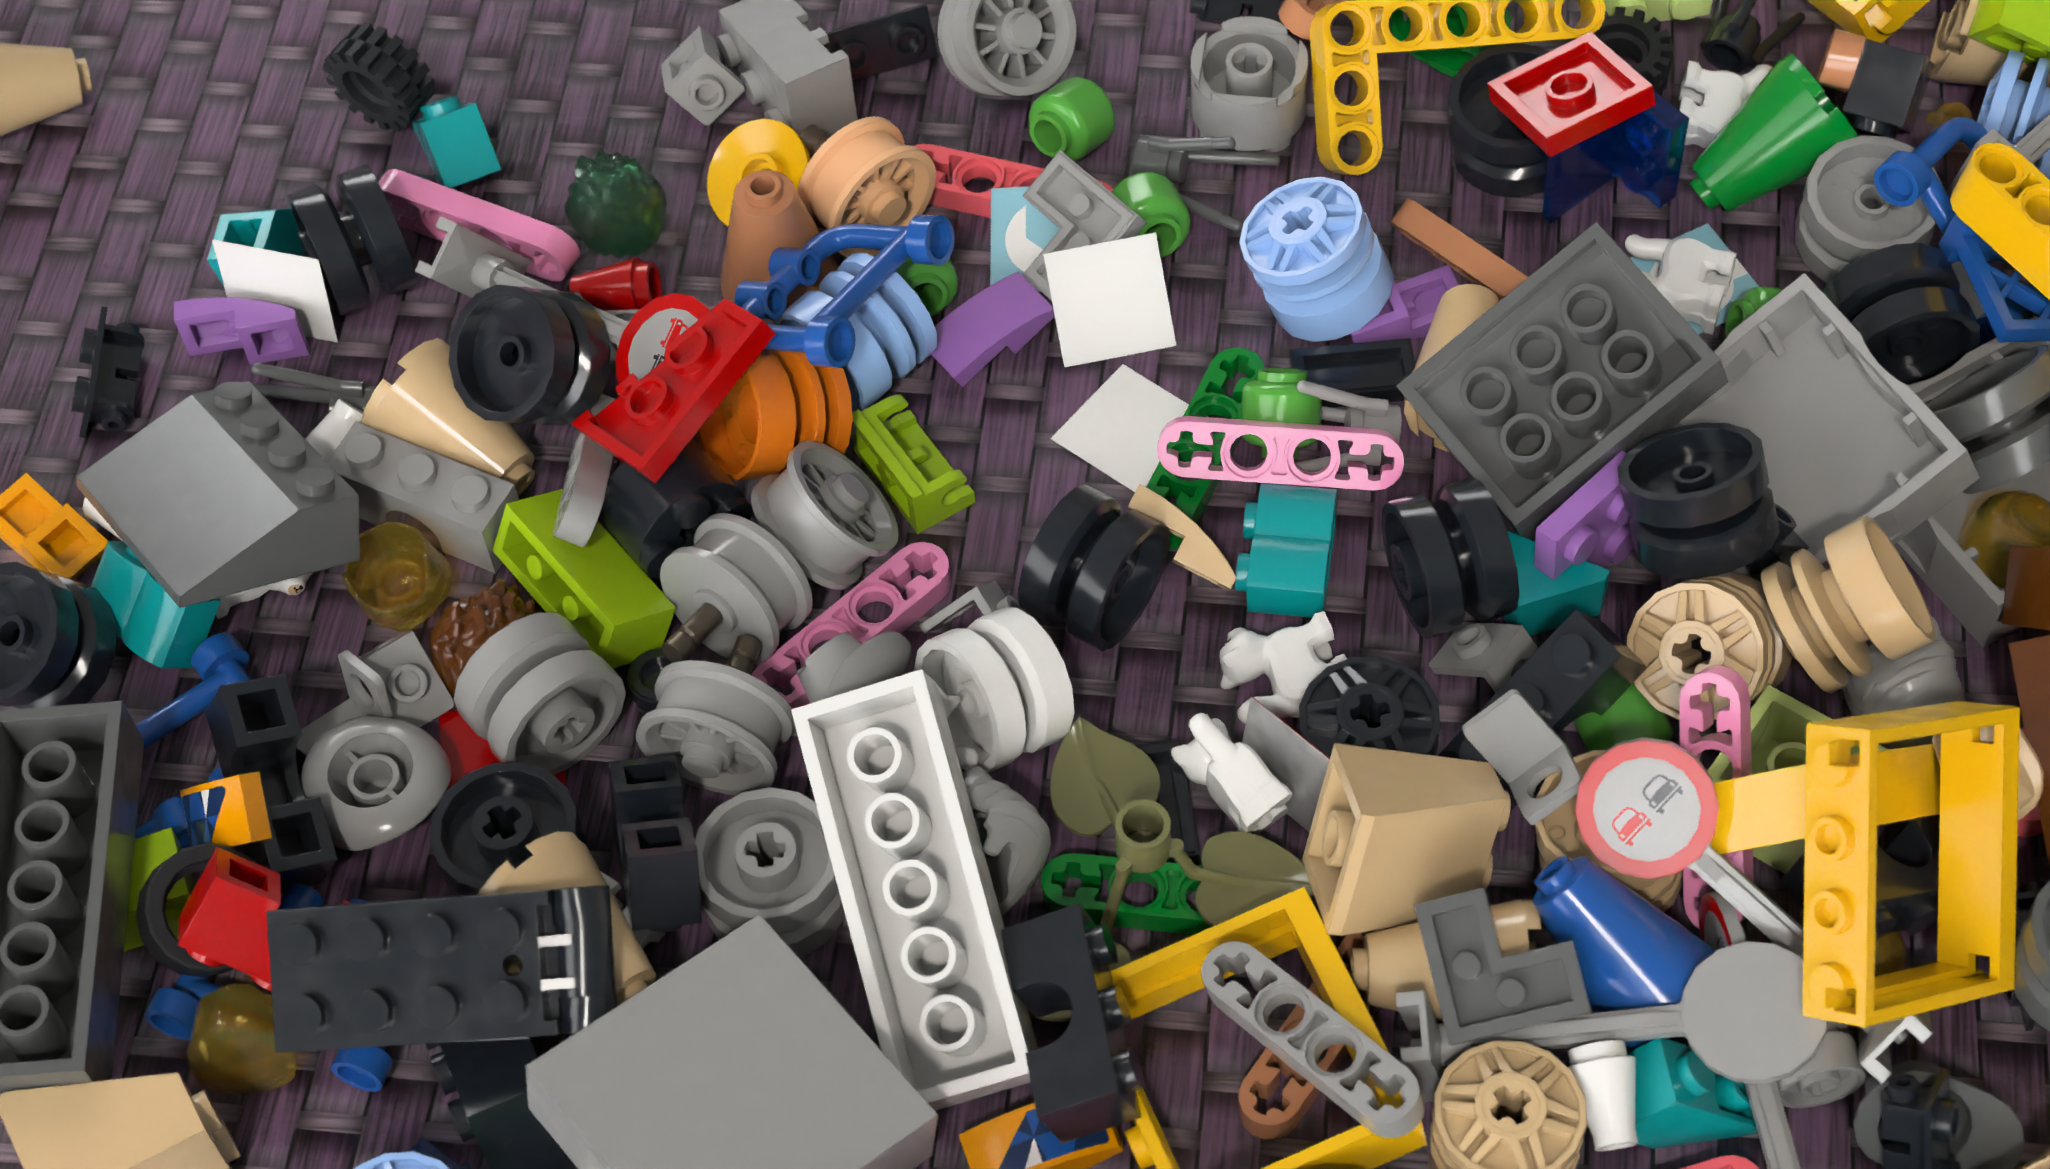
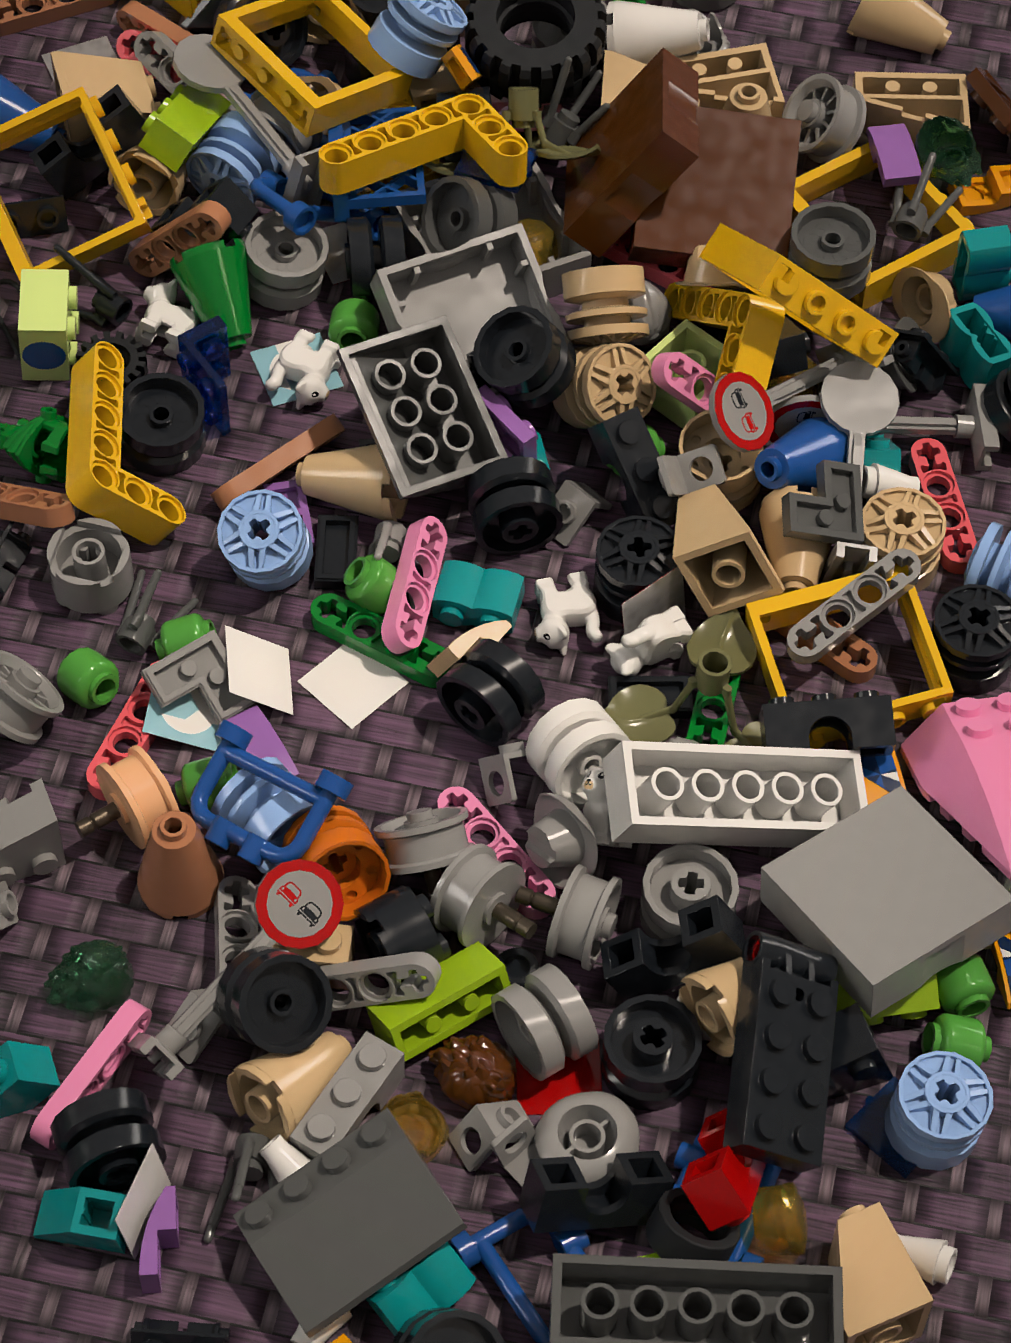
camera: 90 degrees left, 0 degrees up
light orange slope [180,772,272,847] -> none
red cone [569,257,662,311] -> none
red wing [571,298,776,484] -> none
yellow dish [707,119,810,226] -> none
lime hinge [851,394,976,534] -> none
red tile [1487,32,1656,157] -> none

